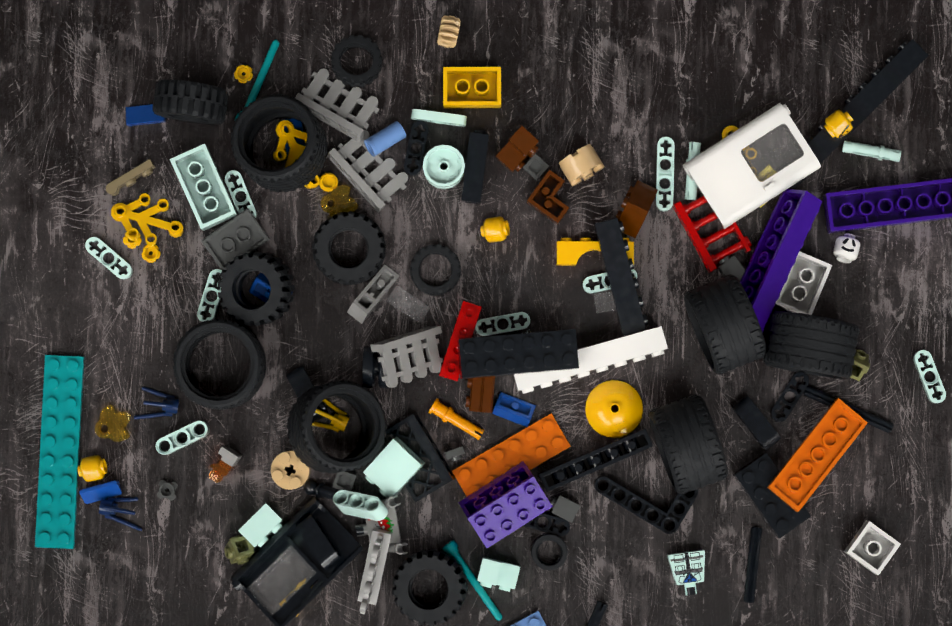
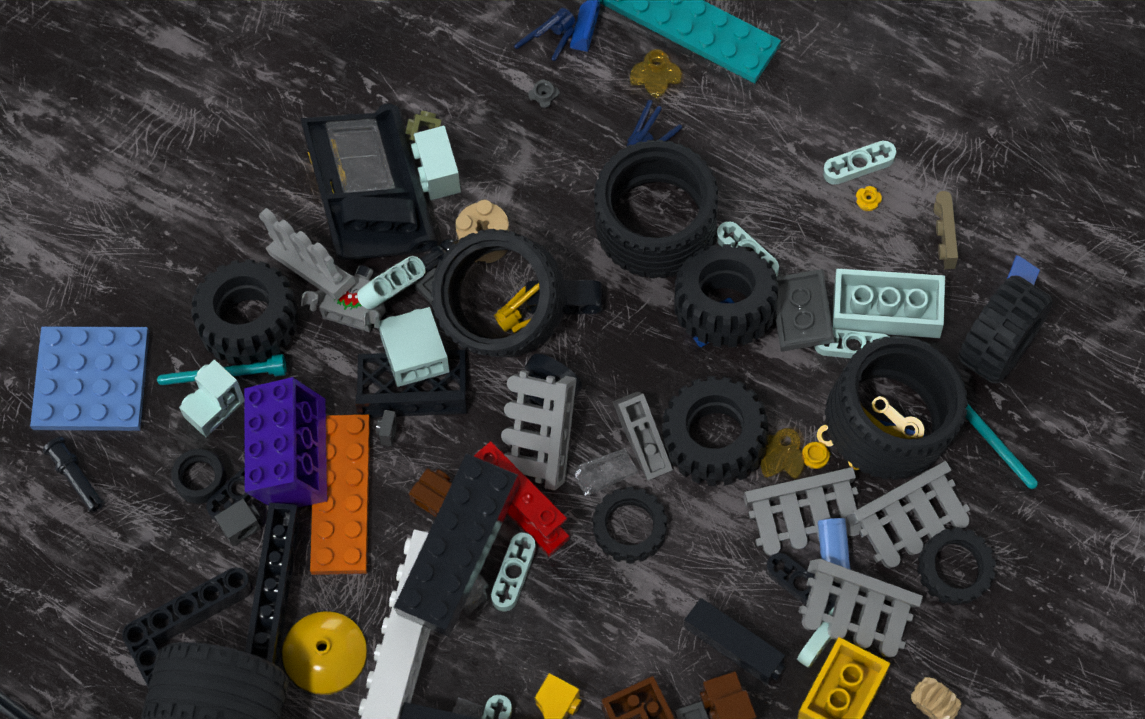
camera: 120 degrees right, 20 degrees down
yellow head [77,455,108,482] -> none
yellow plant [111,193,183,246] -> none
yellow plate [141,245,160,263] -> none
light aqua beam [155,421,210,455] -> none
hips [208,445,242,483] -> none
yellow plate [234,65,253,83] -> none
light aqua wheel [423,145,465,189] -> none
light orange pin [428,398,485,440] -> none
yellow head [480,216,510,243] -> none
blue slope [492,392,536,427] -> none
torso [667,550,705,595] -> none
none -> light grey fence [799,559,923,658]

